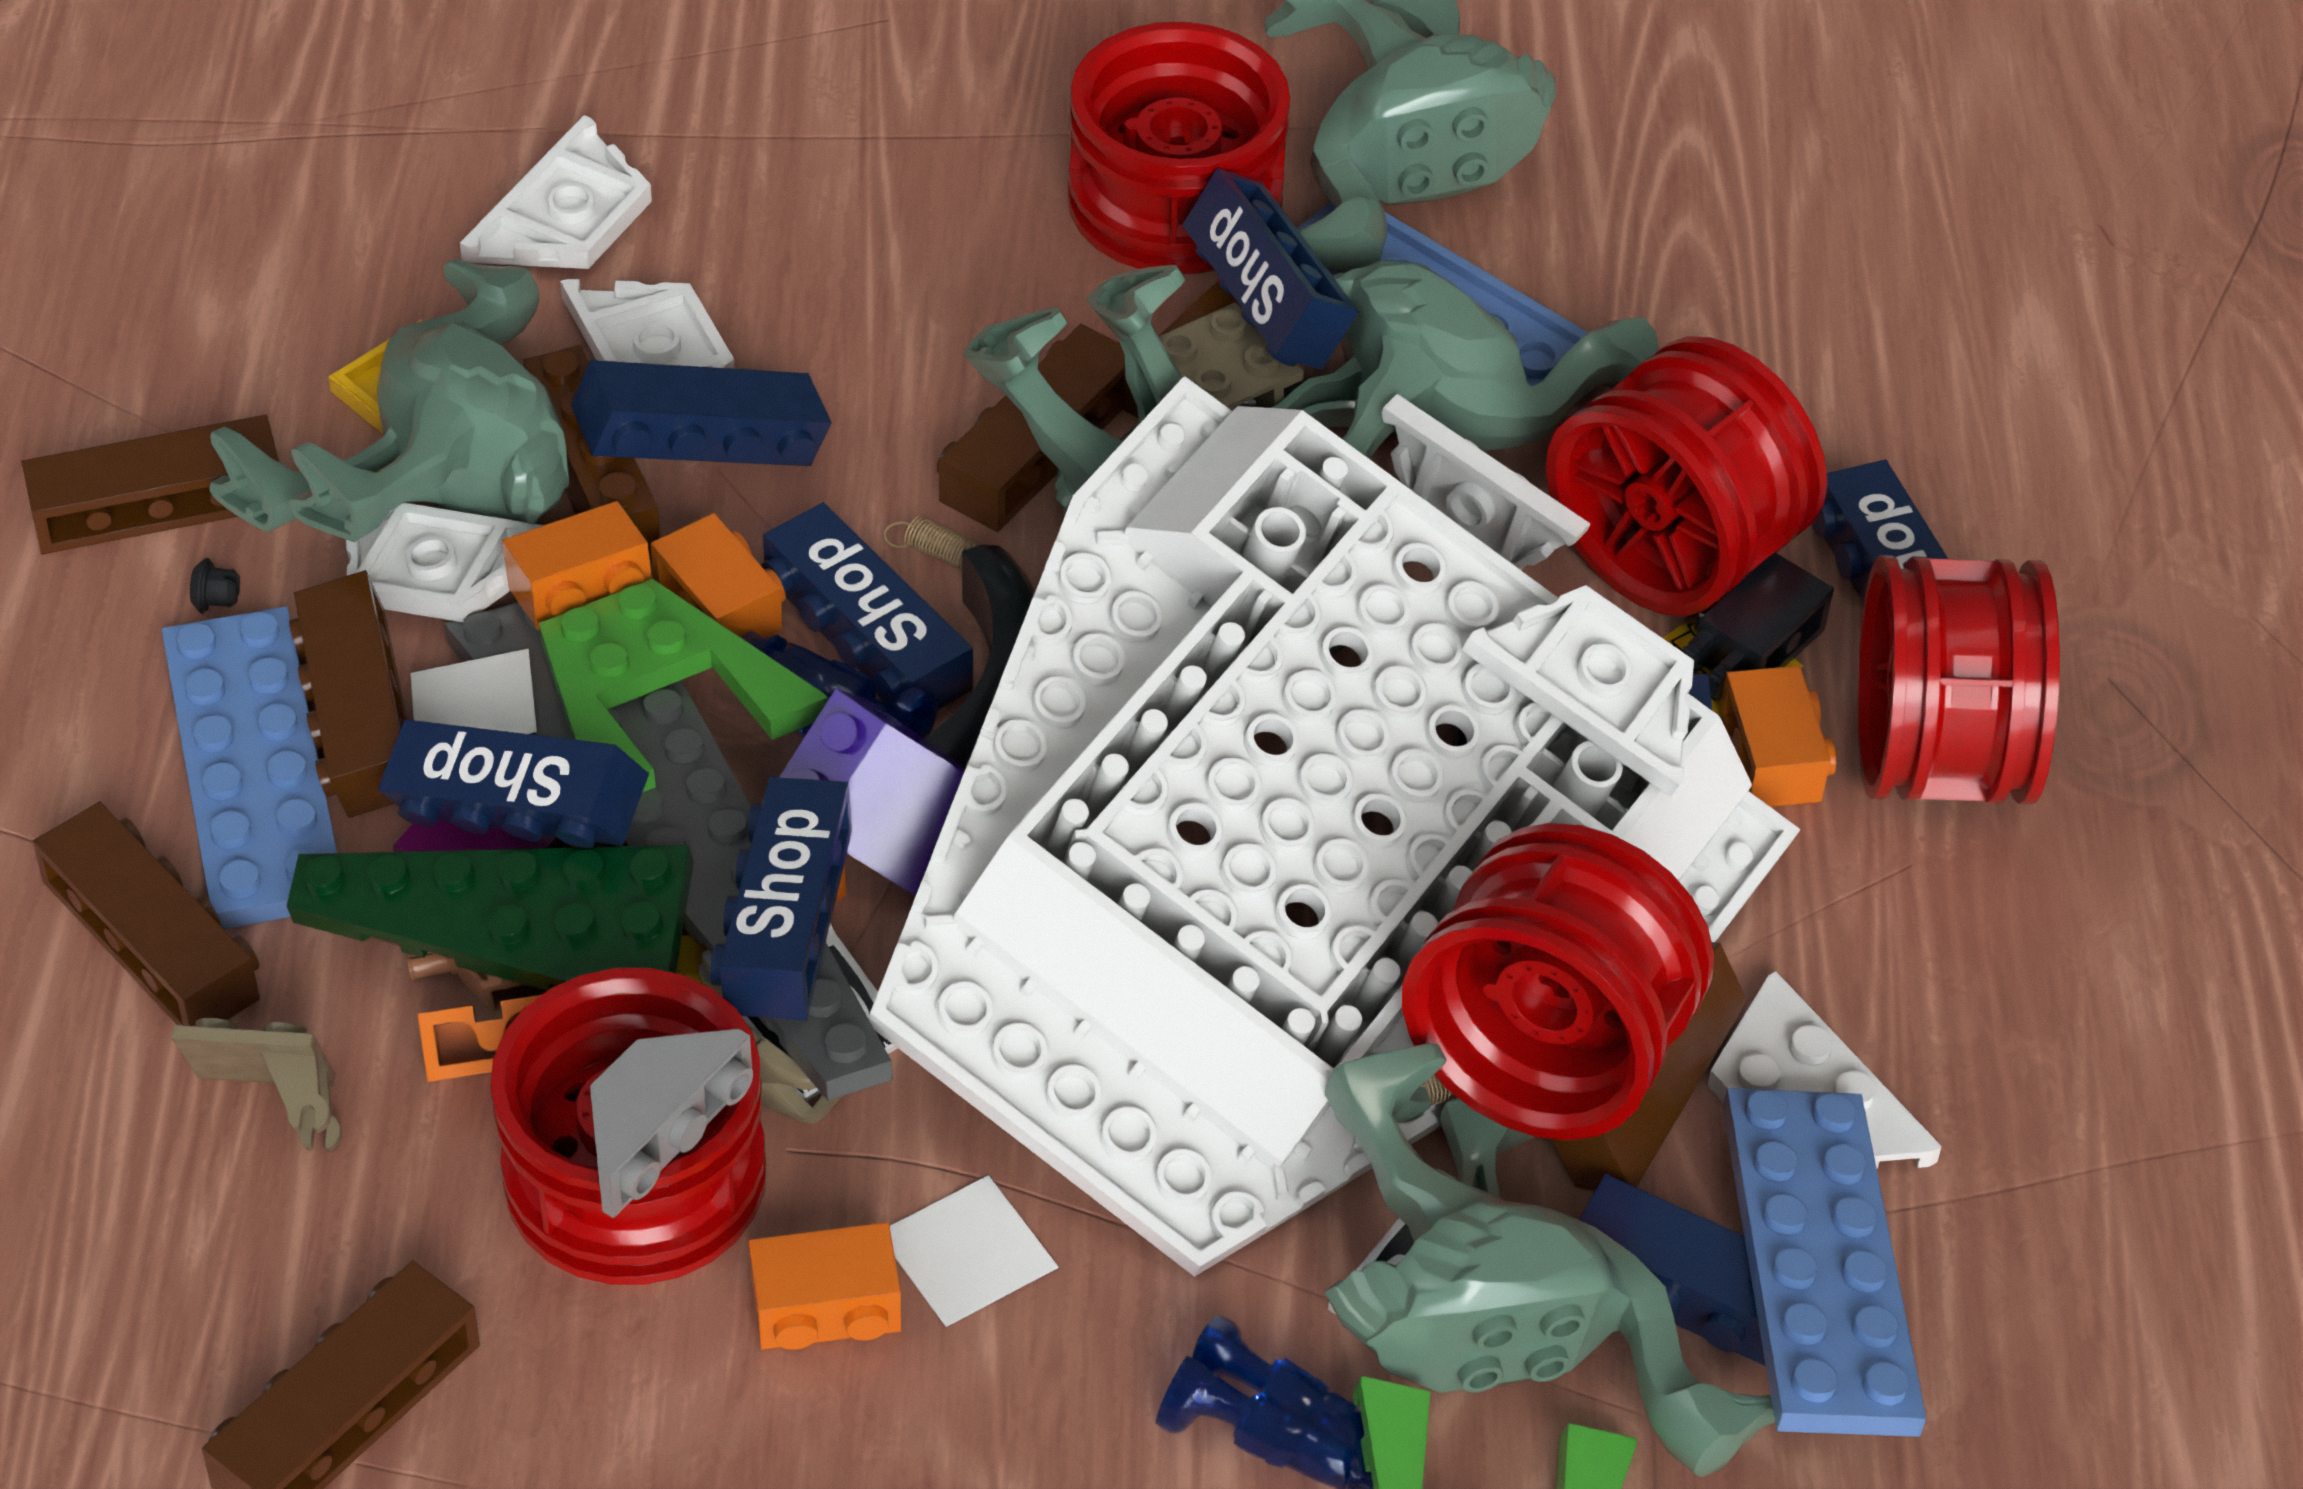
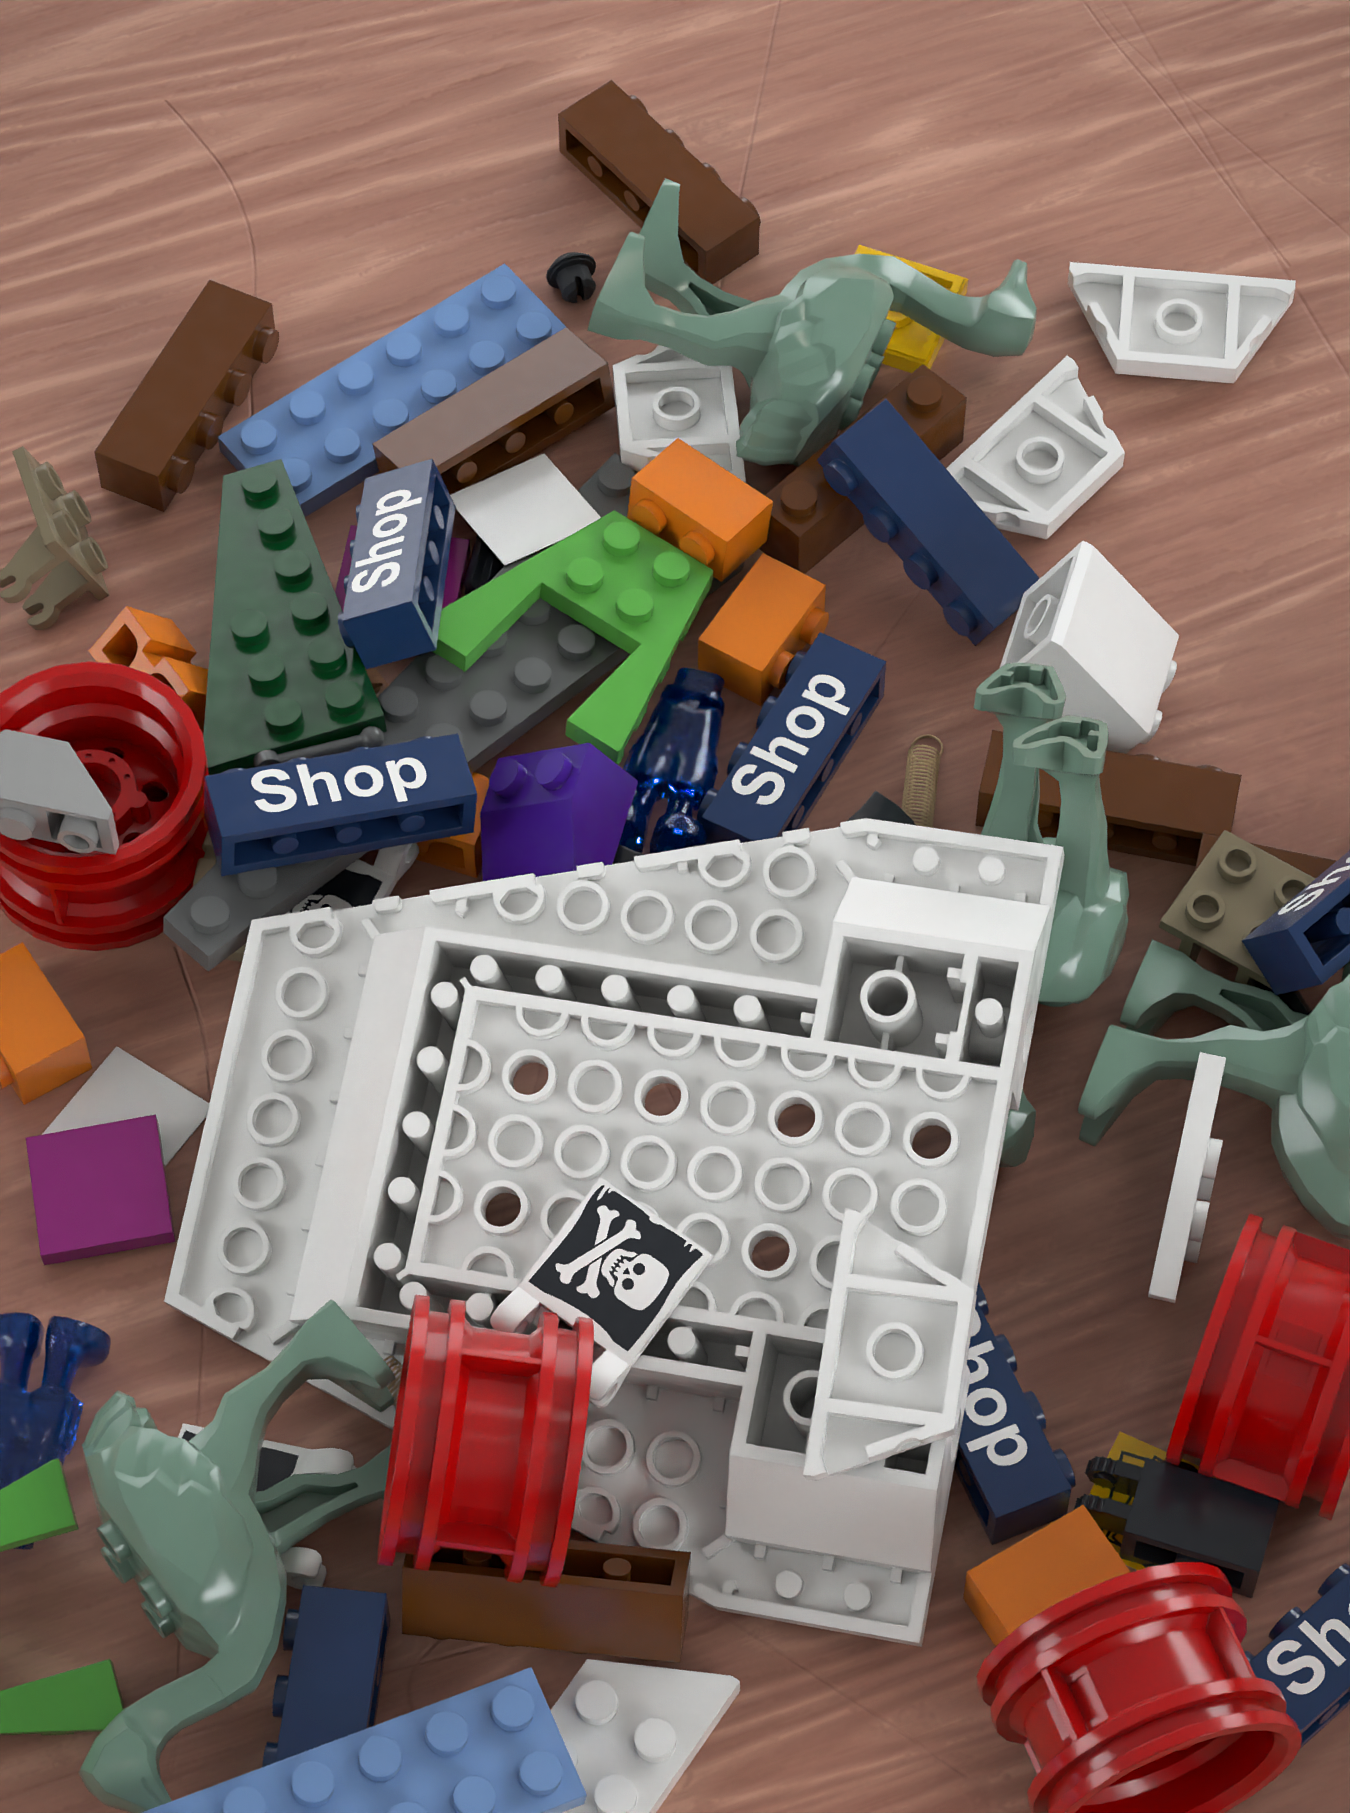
camera: 70 degrees right, 10 degrees up
none -> magenta tile [26,1114,176,1265]
none -> dark grey hinge [253,726,384,767]
none -> flag [490,1177,713,1408]
none -> white slope [1000,541,1179,754]

